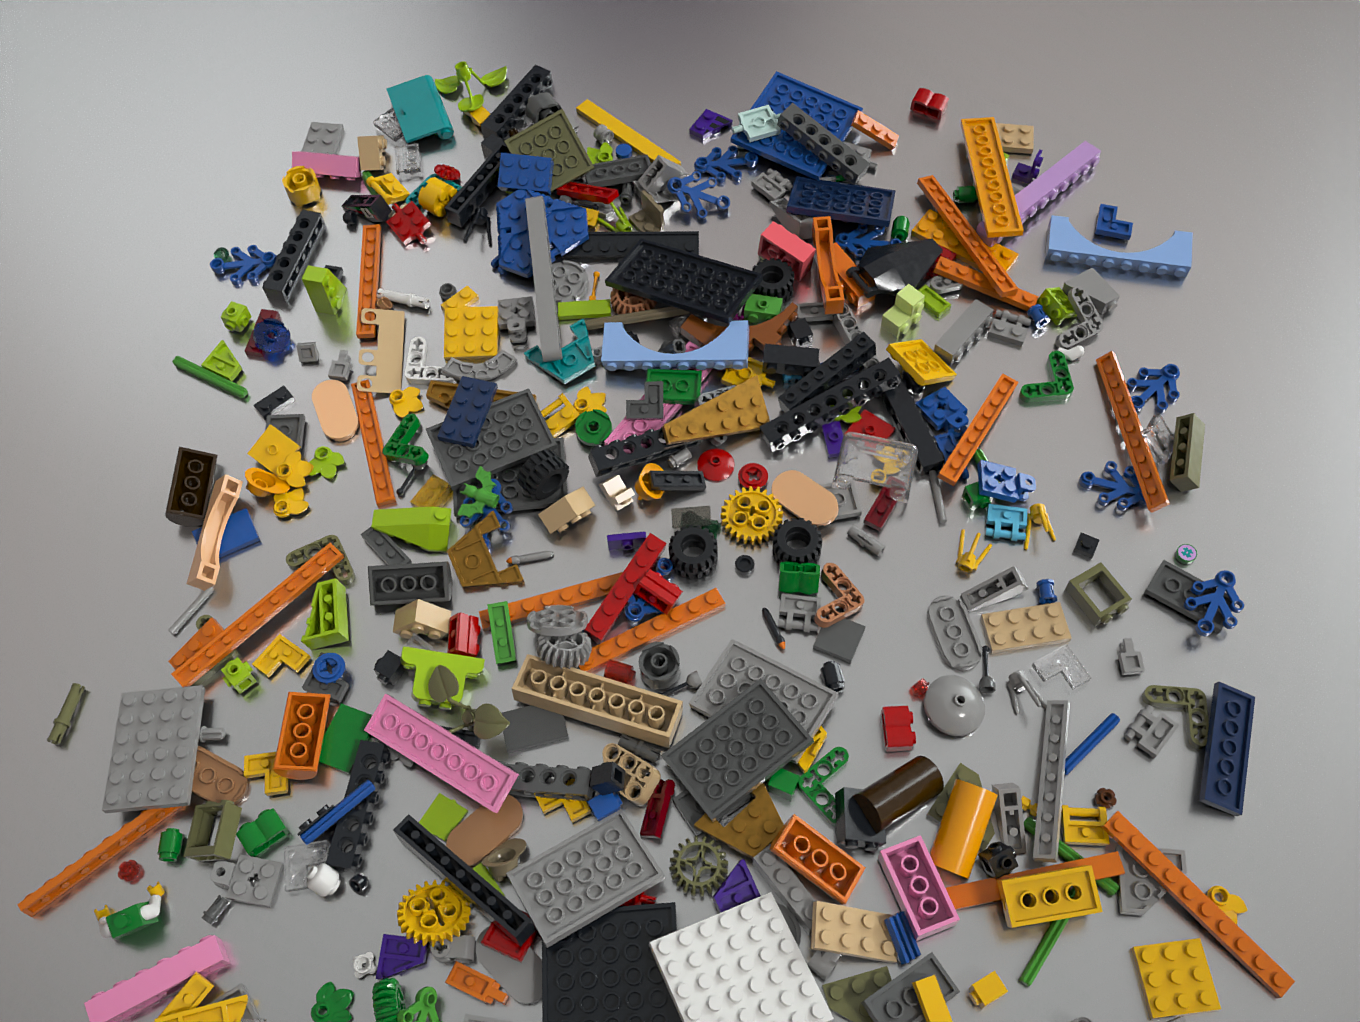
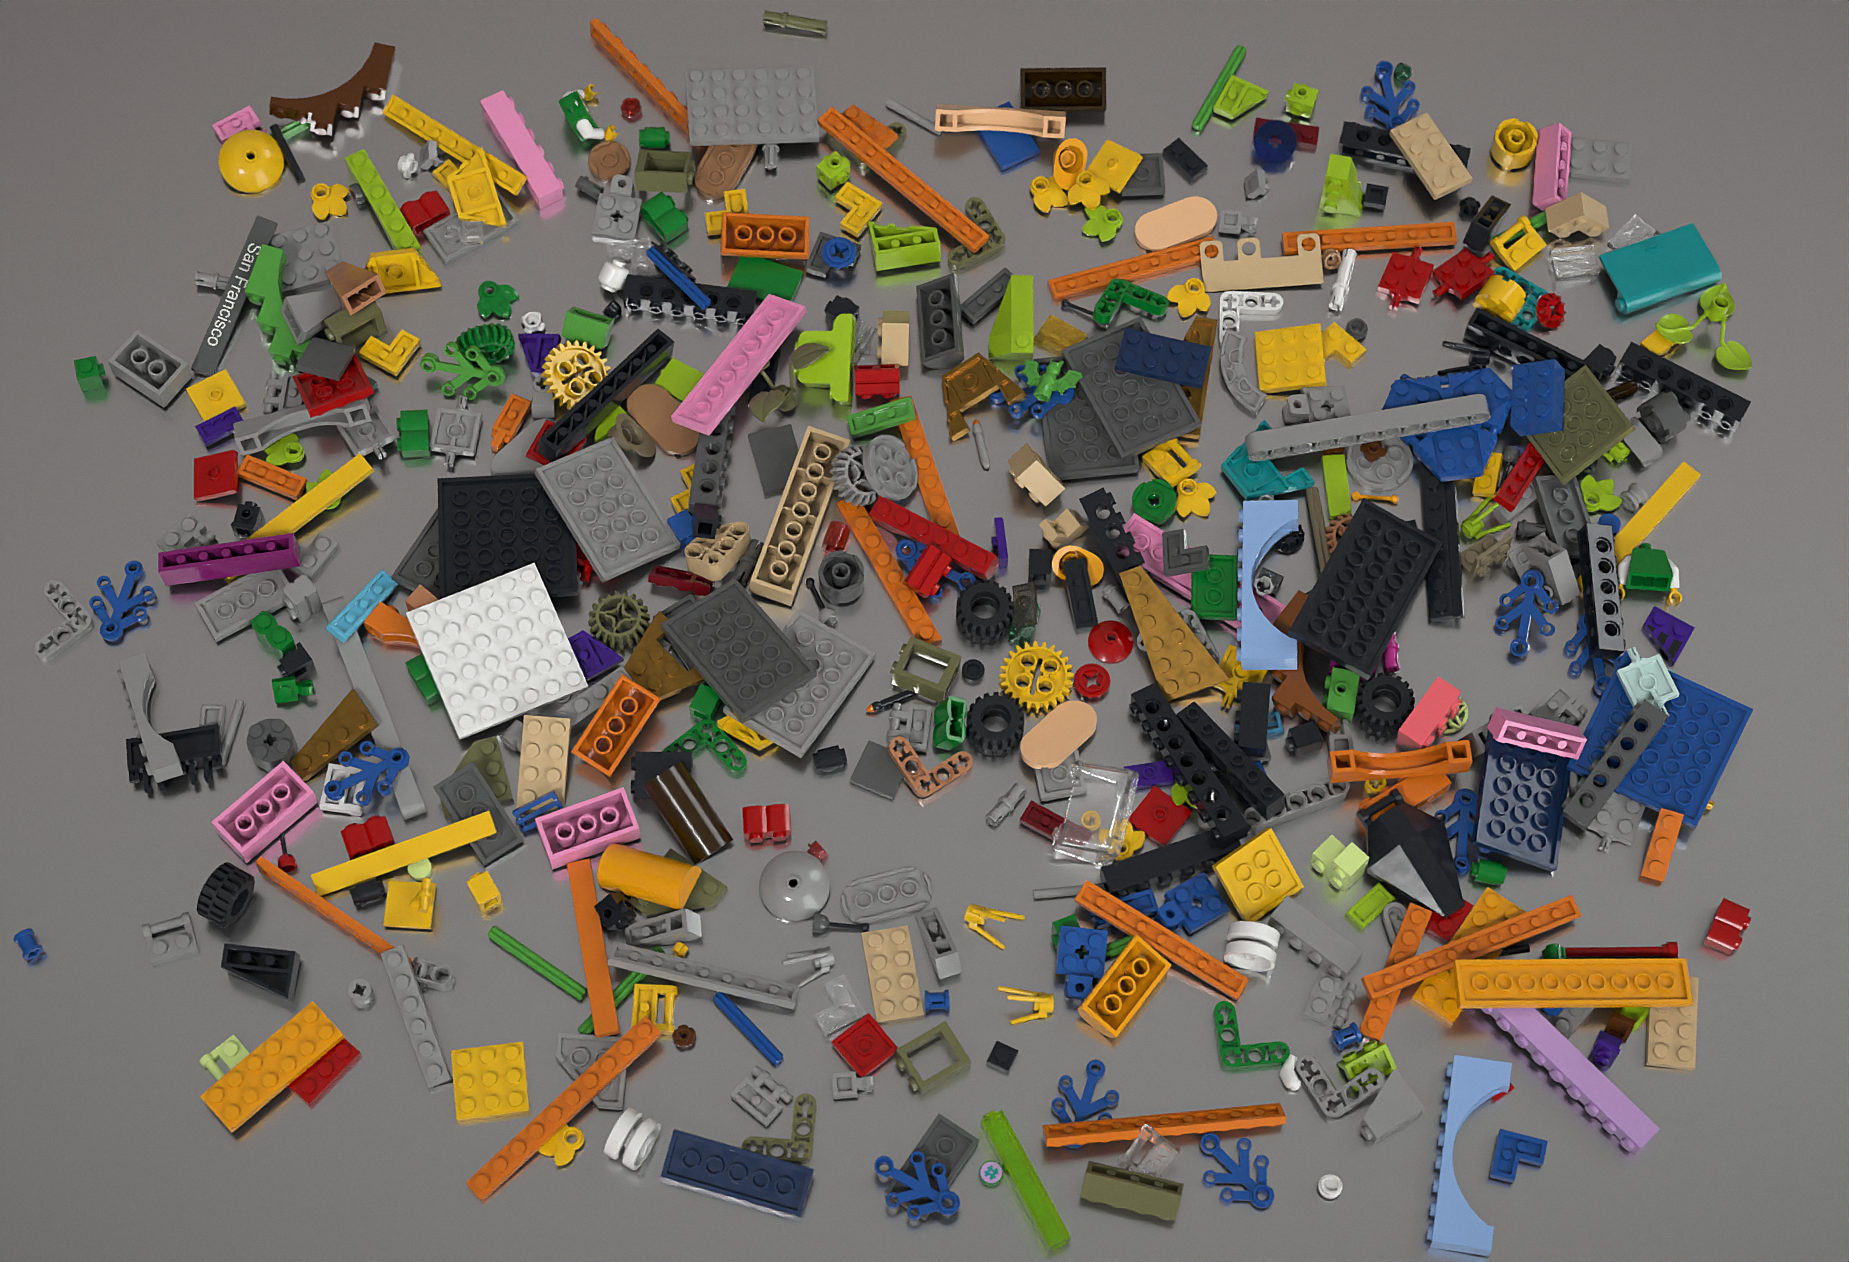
camera: 85 degrees right, 5 degrees up
black tyre [517,449,569,501] -> none
medium azure plate [985,504,1028,541] -> none
yellow brick [997,865,1103,928] -> none
none -> bright green brick [561,306,614,350]
none -> medium nougat tile [588,141,631,182]
none -> white wheel [604,1107,661,1170]
none -> red plate [831,1013,898,1078]
none -> olive window [890,637,962,703]
none -> clear neon green brick [980,1110,1071,1254]
none -> black brick [1028,549,1052,585]
none -> light orange brick [1078,934,1172,1038]
none -> white wheel [1223,921,1280,972]
none -> white plate [1318,1174,1343,1199]
none -> reddish brown plate [1360,441,1387,462]
none -> red plate [1377,246,1434,311]
none -> tan plate [1389,113,1473,200]
none -> bright pink brick [1487,707,1587,759]
none -> red piece [1565,942,1678,958]
none -> black brick [1577,523,1626,660]
none -> reddish brown plate [1604,1011,1636,1043]
none -> green torso [1616,543,1682,606]

